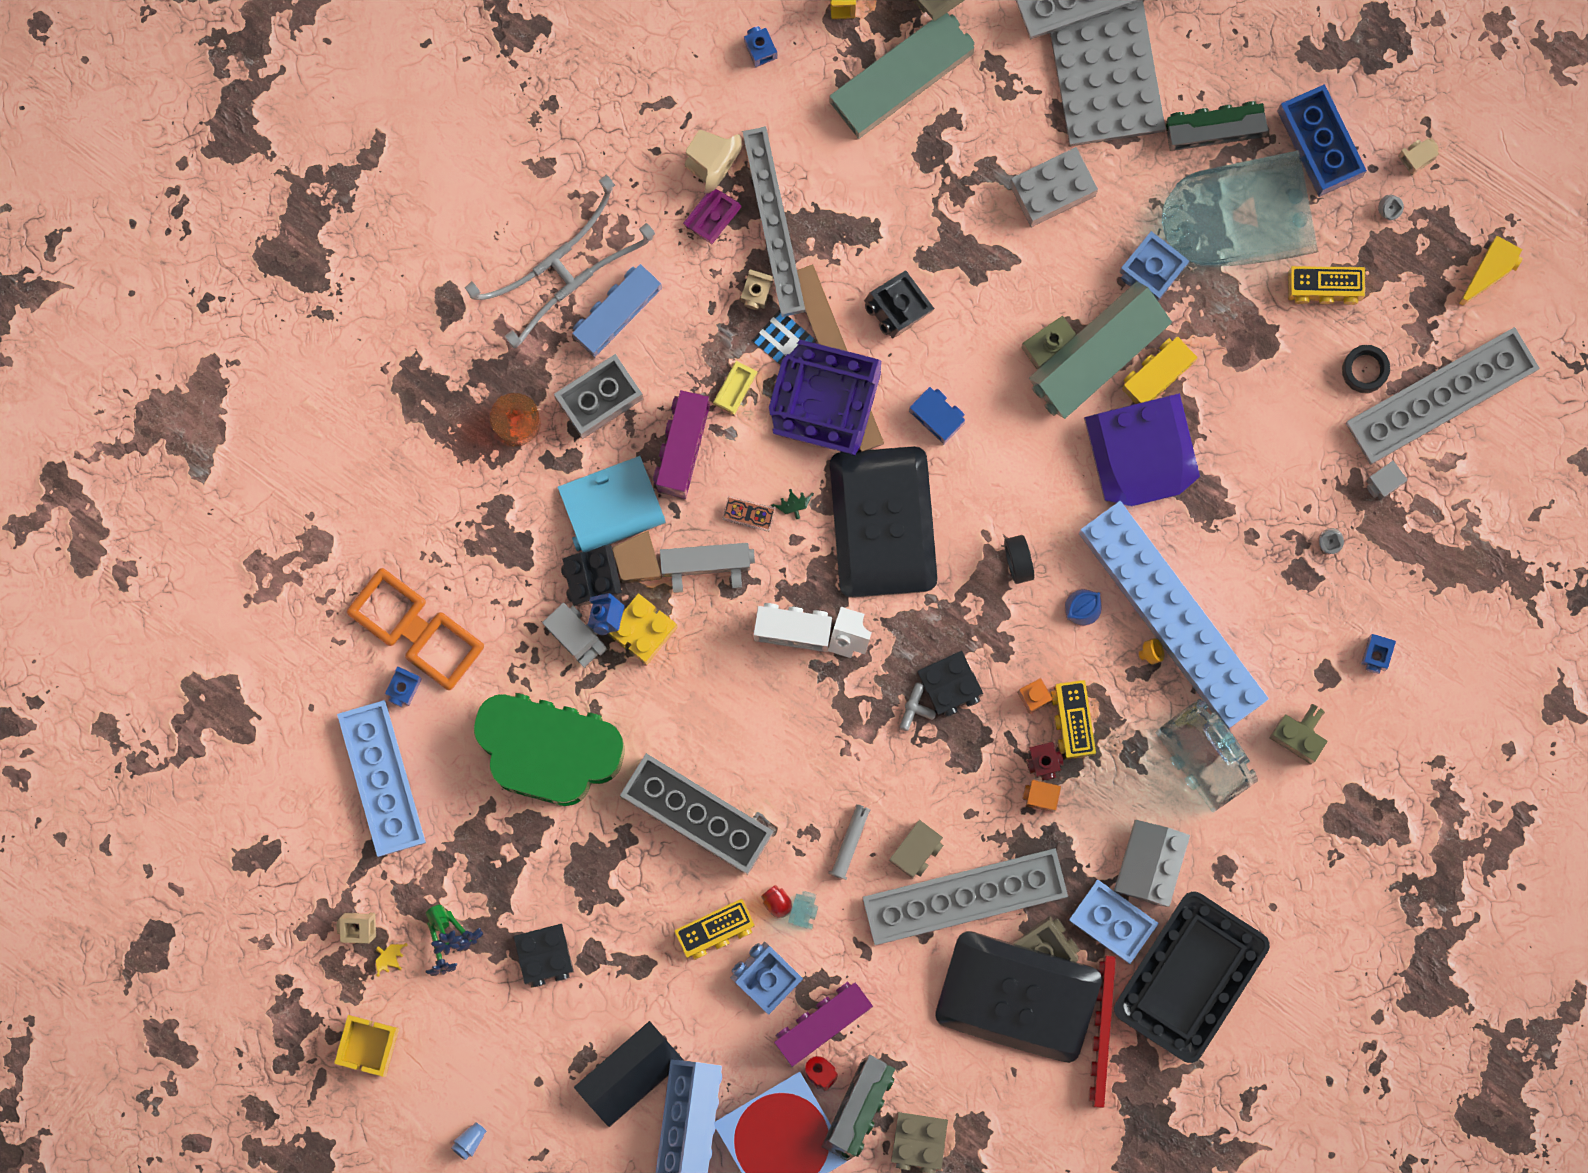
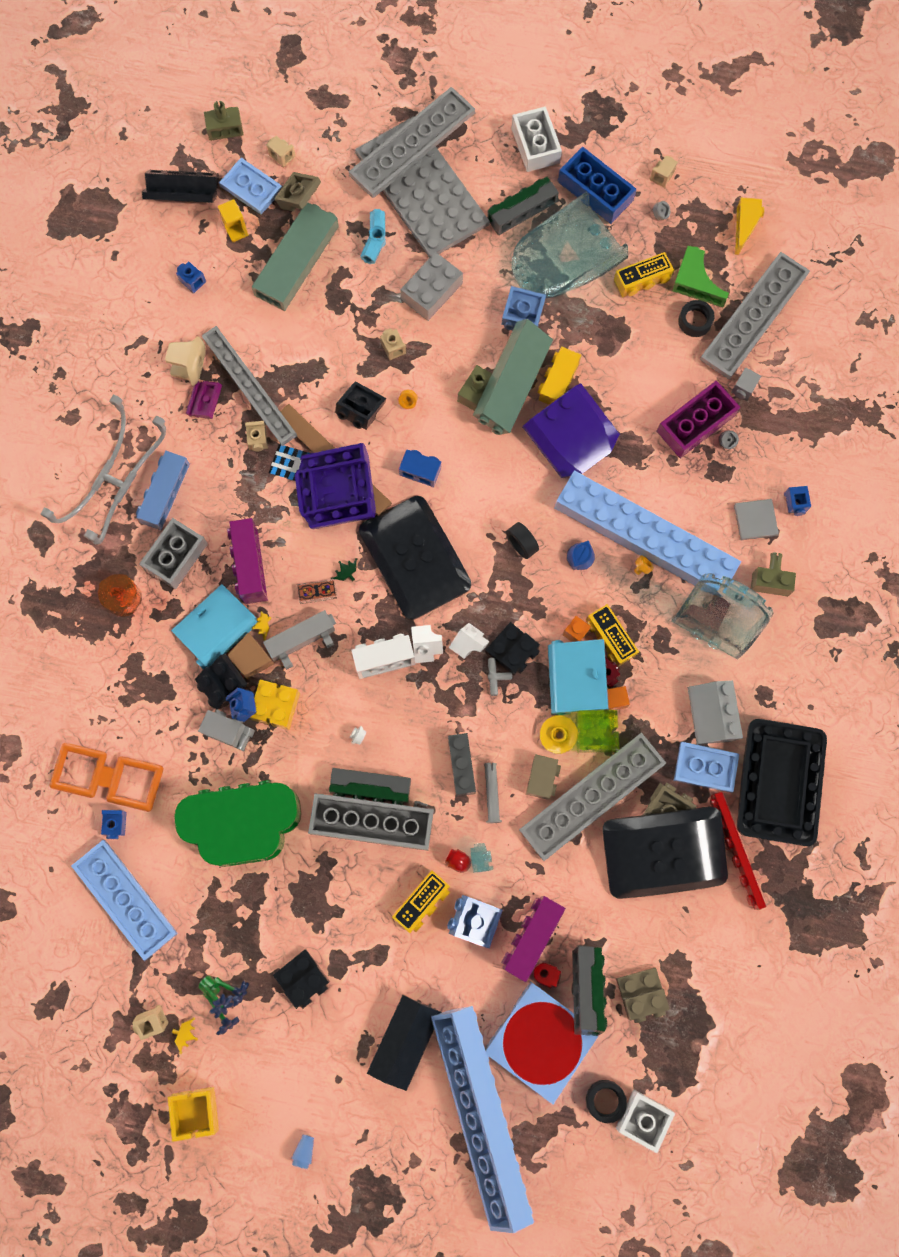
camera: 25 degrees left, 5 degrees down
light yellow tile [713,361,758,416] -> none
none -> yellow piece [252,612,271,641]
none -> piece [329,768,411,805]
none -> white plate [350,726,367,745]
none -> medium azure piece [360,209,386,265]
none -> tan brick [380,329,406,360]
none -> light orange tile [398,389,418,409]
none -> dark grey brick [448,733,476,797]
none -> white brick [449,623,489,659]
none -> white brick [511,106,562,172]
none -> yellow dish [540,715,578,754]
none -> medium azure door [548,639,609,715]
none -> clear neon green piece [575,710,619,753]
none -> magenta brick [656,380,741,459]
none -> bright green arch [672,246,729,308]
none -> light grey tile [734,499,779,541]

